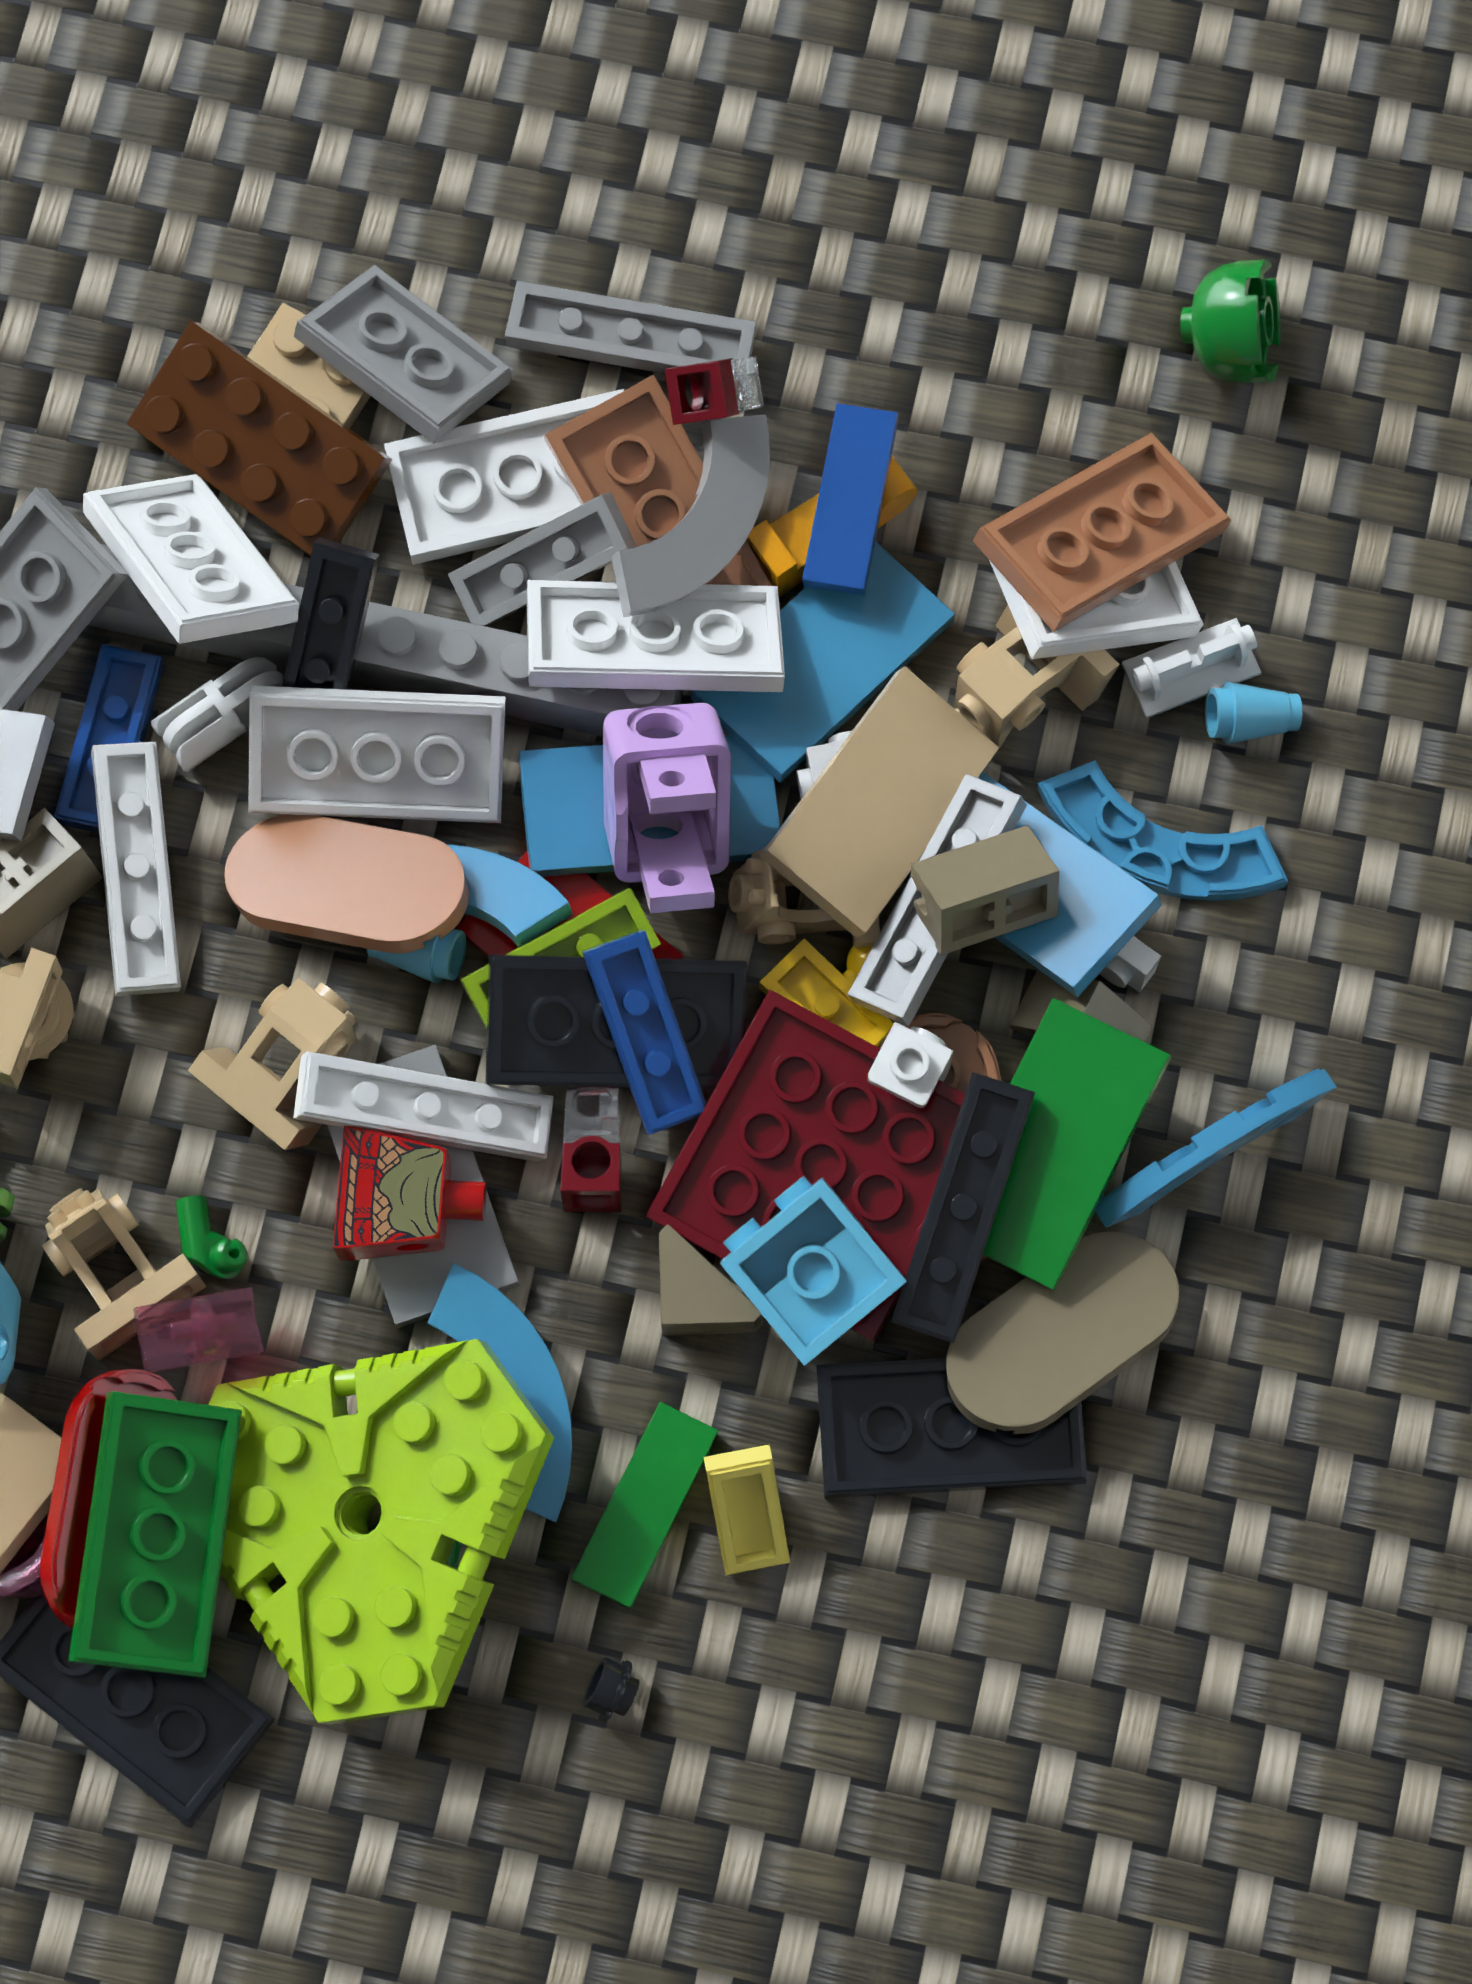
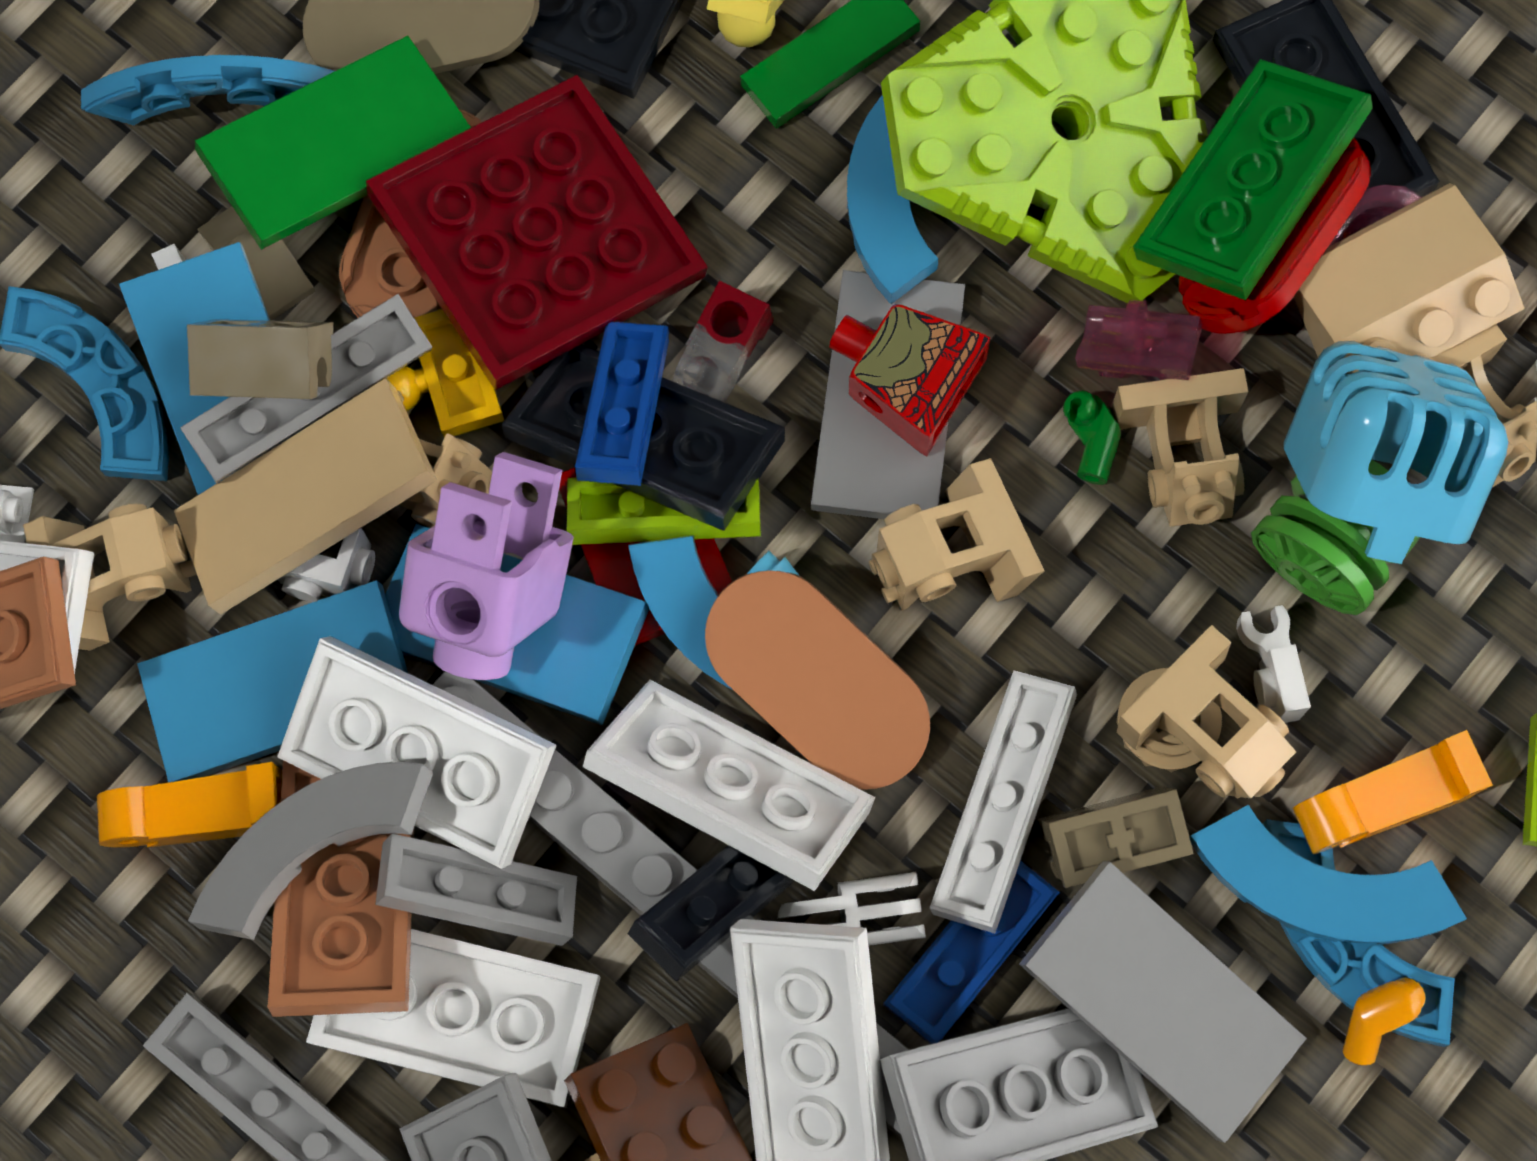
camera: 150 degrees left, 0 degrees up
white tile [293,1051,554,1162] -> none
dark tan slope [659,1224,763,1336] -> none
dark red leg [664,356,764,425] -> none
medium azure plate [720,1176,907,1366] -> none
blue tile [802,403,899,596] -> none
white bracket [868,1022,953,1108] -> none
black tile [891,1072,1035,1343] -> none

